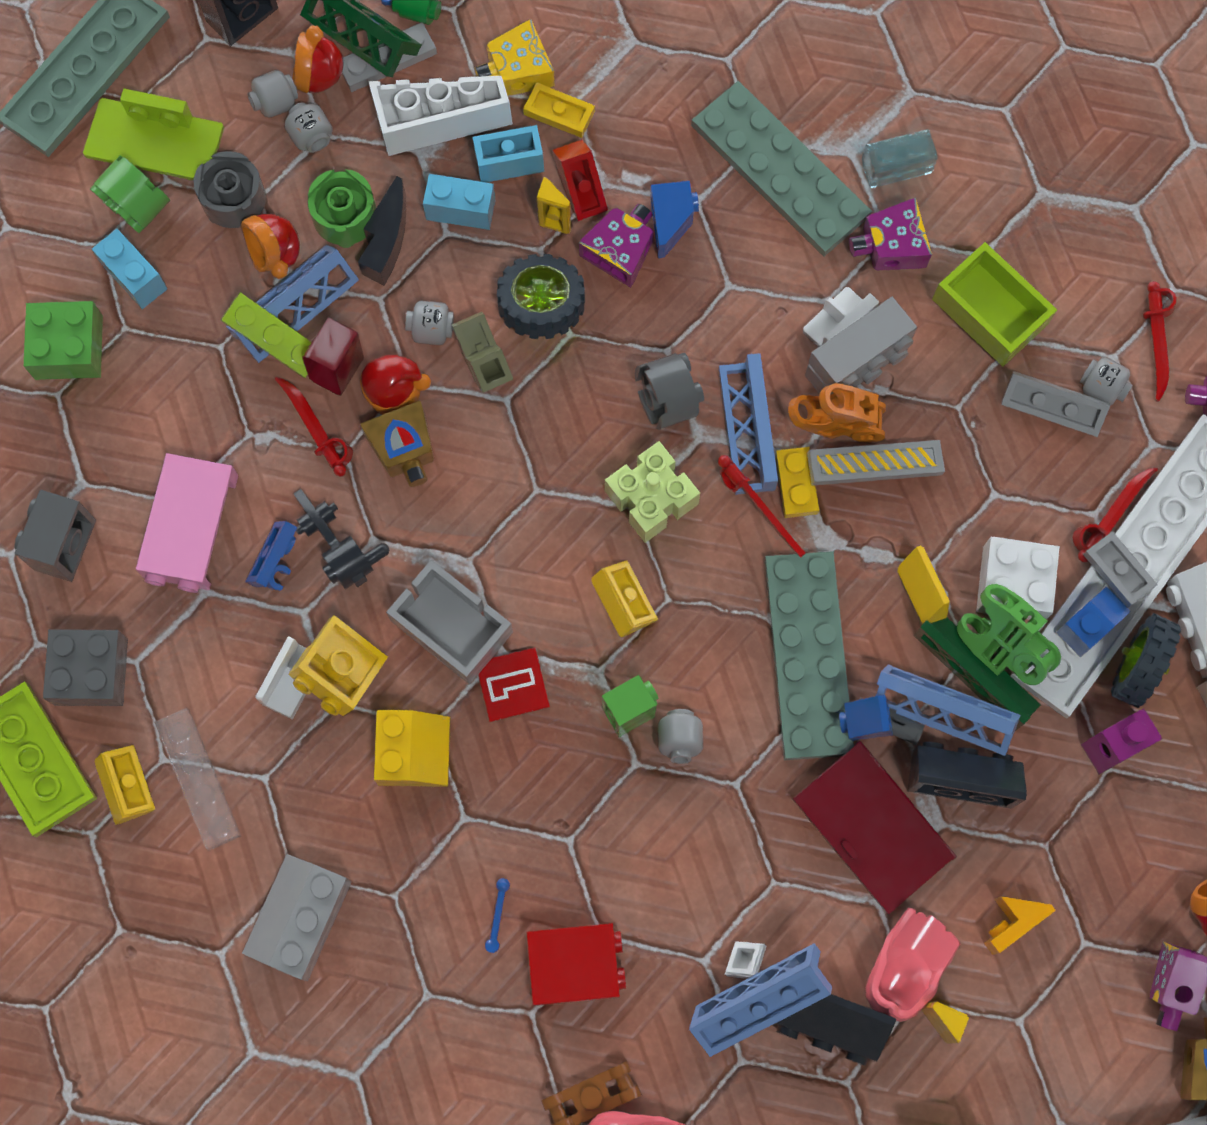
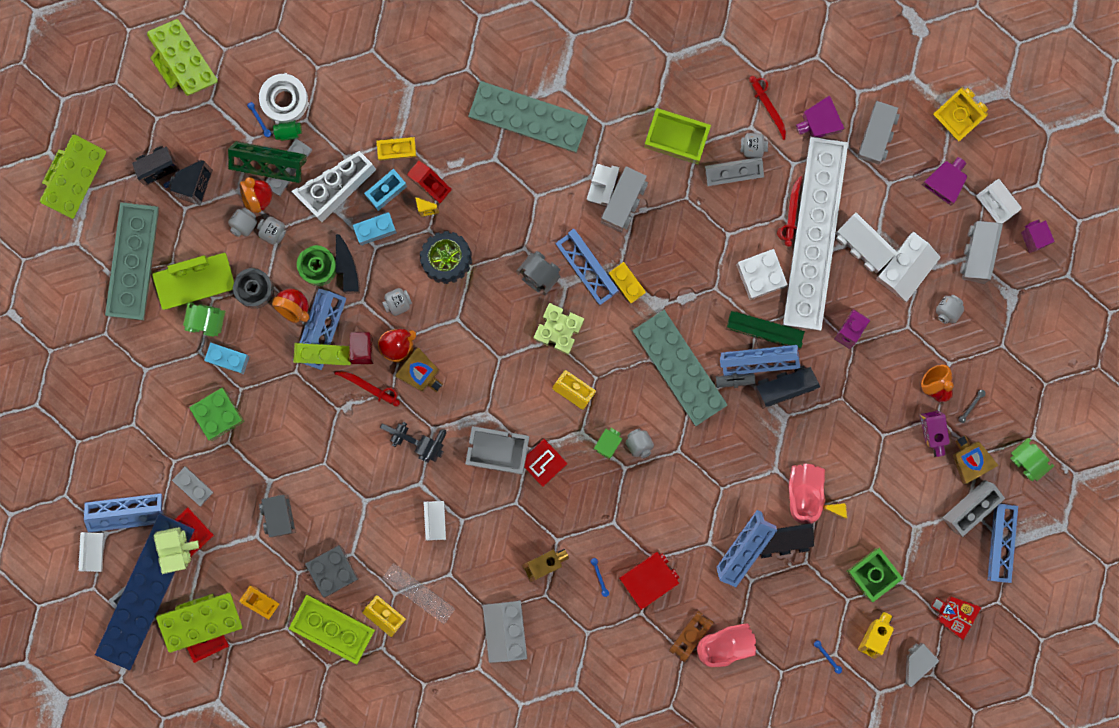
camera: 30 degrees left, 10 degrees up
bright pink panel [136,453,238,593] -> none
blue plate [245,521,297,590] -> none
yellow plate [288,615,388,716] -> none
yellow slope [374,710,450,787] -> none
olive brick [451,312,513,393] -> none
yellow torso [474,20,555,96] -> none
magenta torso [579,204,653,288] -> none
blue slope [650,181,699,258] -> none
red sword [718,455,806,558] -> none
white slope [725,941,767,979] -> none
orange piece [788,383,886,443] -> none
dark red container [792,740,957,915] -> none
tile [807,440,945,486] -> none
blue slope [839,695,893,741] -> none
magenta torso [849,198,932,271] -> none
clear light blue brick [861,129,938,188] -> none
yellow slope [897,545,950,624] -> none
bright green piece [957,584,1061,685] -> none
light orange slope [984,896,1056,955] -> none
blue slope [1056,586,1131,657] -> none
light grey plate [1083,531,1158,608] -> none
black wheel [1111,613,1181,708] -> none
none -> pearl gold torso [522,549,569,582]

